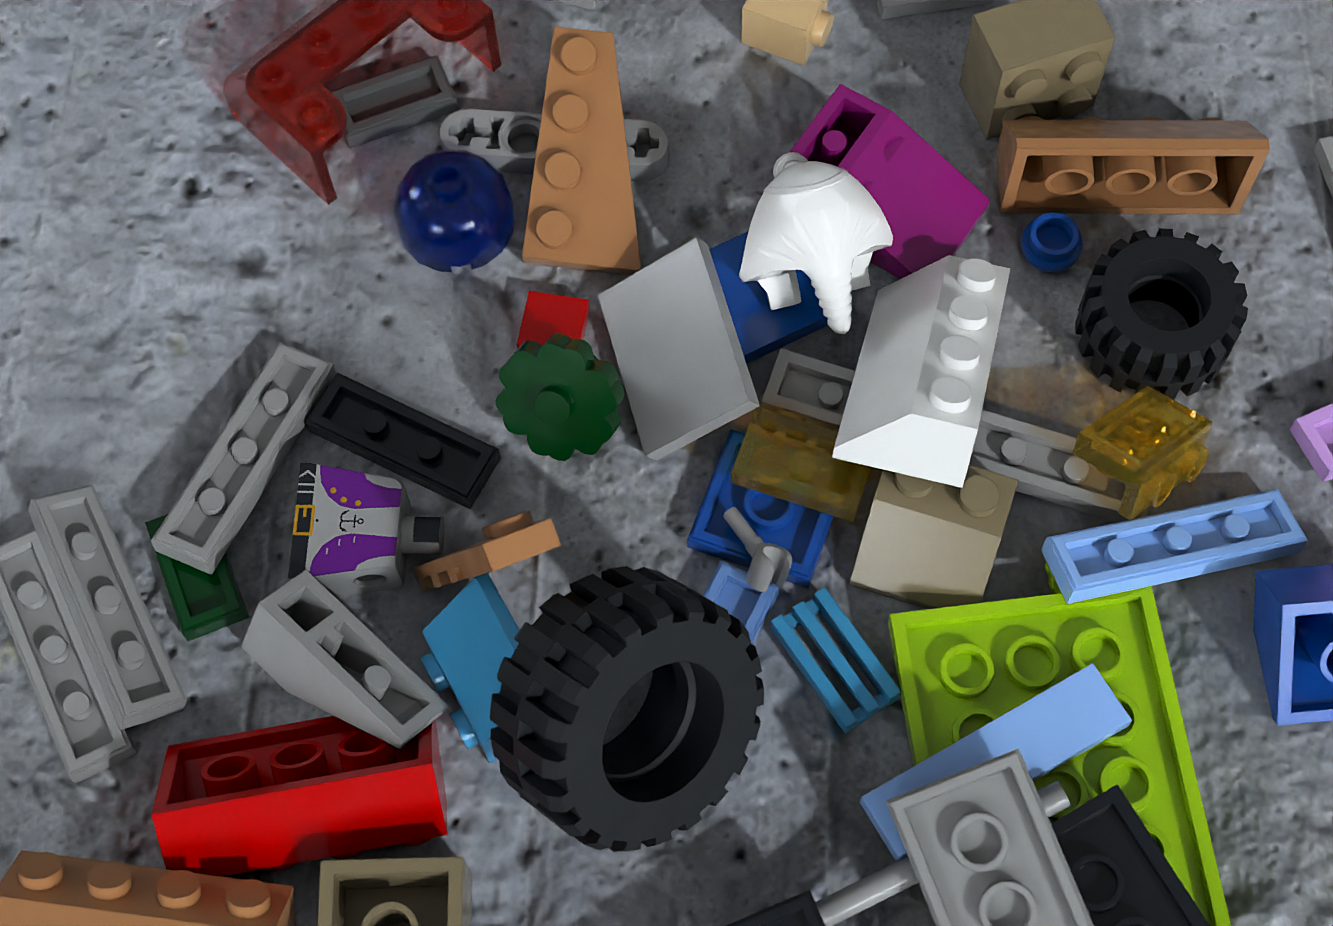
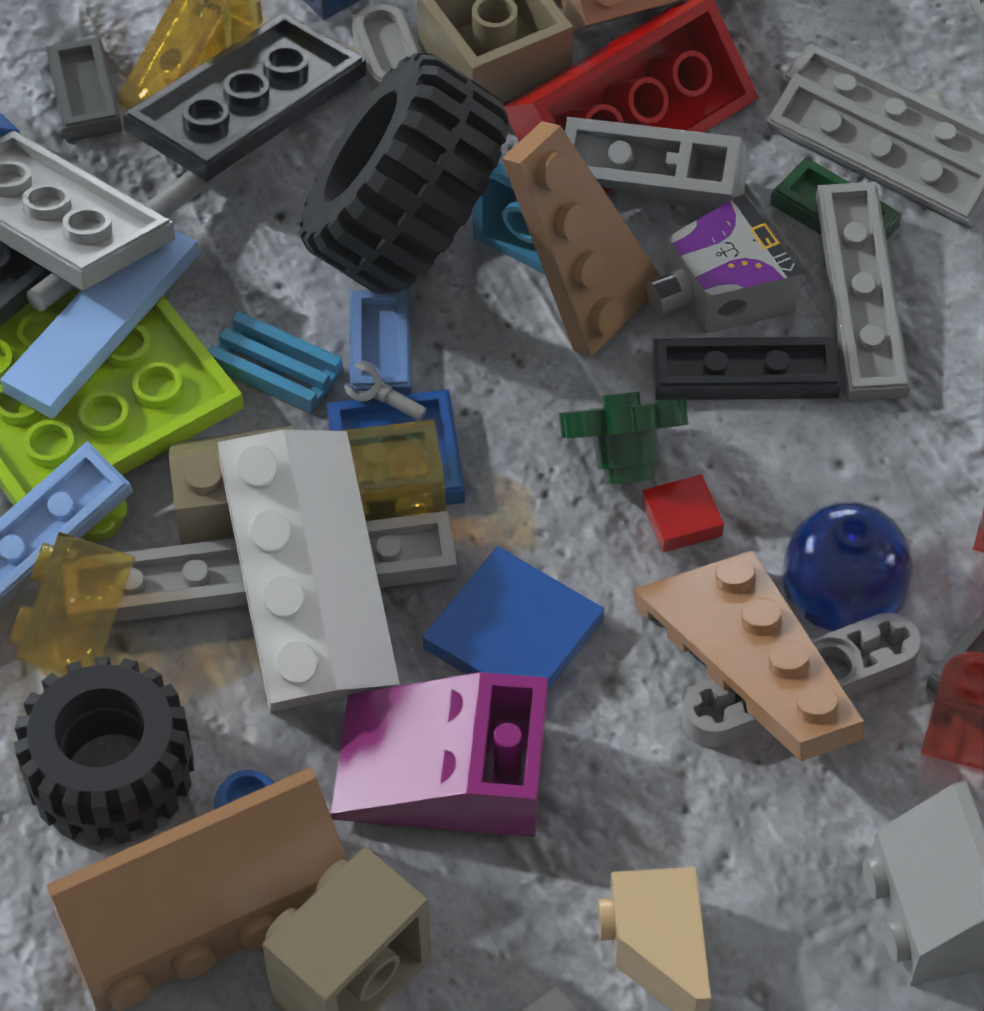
camera: 150 degrees right, 10 degrees down
light grey tile [598,238,760,460] -> none
white piece [739,152,893,334] -> none

